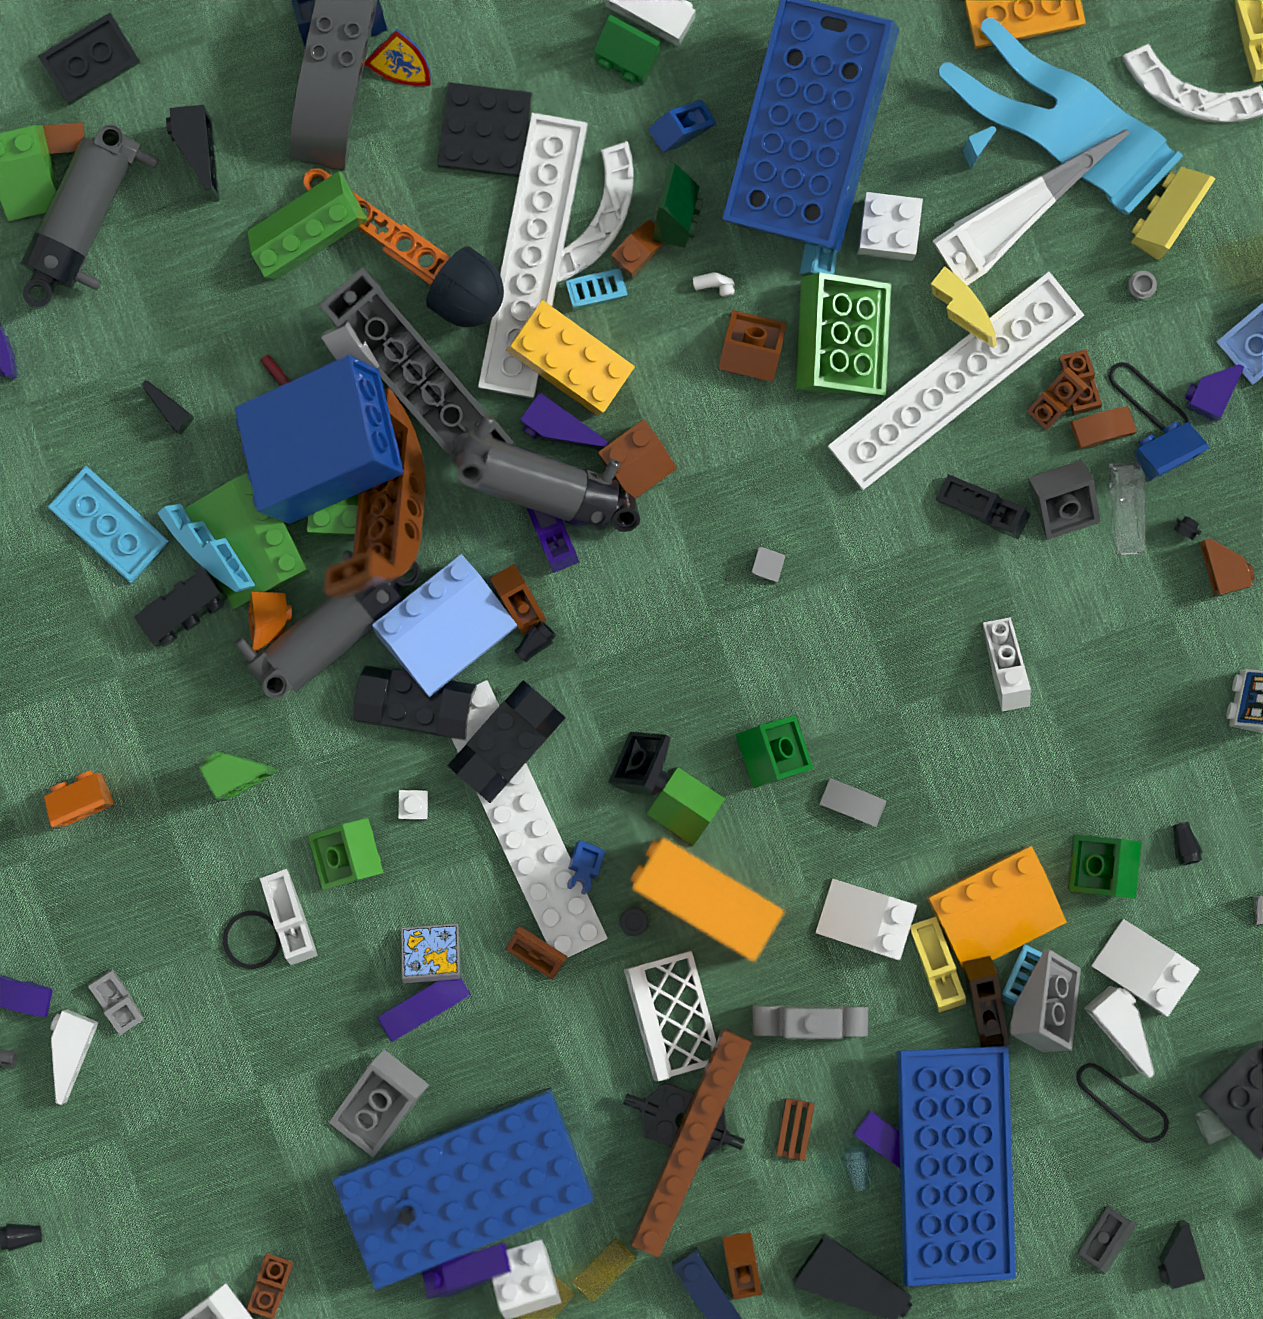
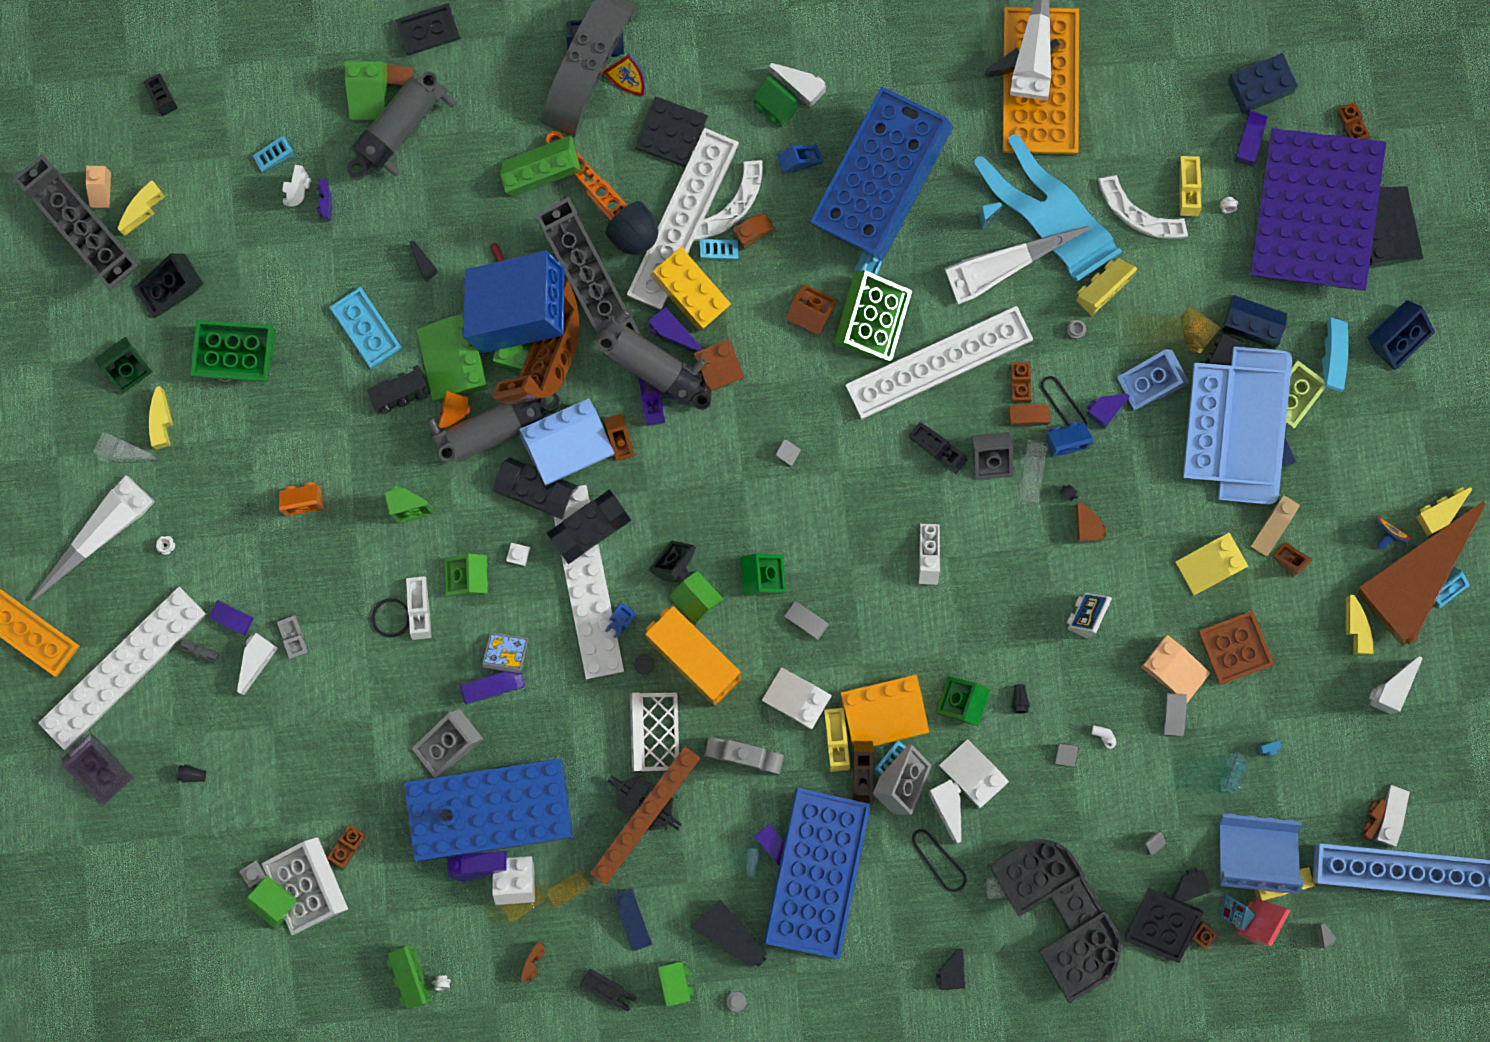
camera: 15 degrees right, 5 degrees down
medium azure slope [158,504,255,592] -> none
black slope [166,105,219,202] -> none
light grey slope [321,322,379,369] -> none
dark orange tile [505,926,568,980] -> none
black cone [514,620,556,662] -> none
dark green slope [653,162,703,248] -> none
white arm [693,272,735,297] -> none
dark orange slope [722,1232,762,1300] -> none
dark orange tile [776,1098,815,1161] -> none
white brick [857,192,923,261] -> none
light yellow slope [931,266,997,348] -> none
dark orange slope [1027,367,1089,430] -> none
dark grey slope [1077,1206,1136,1273] -> none

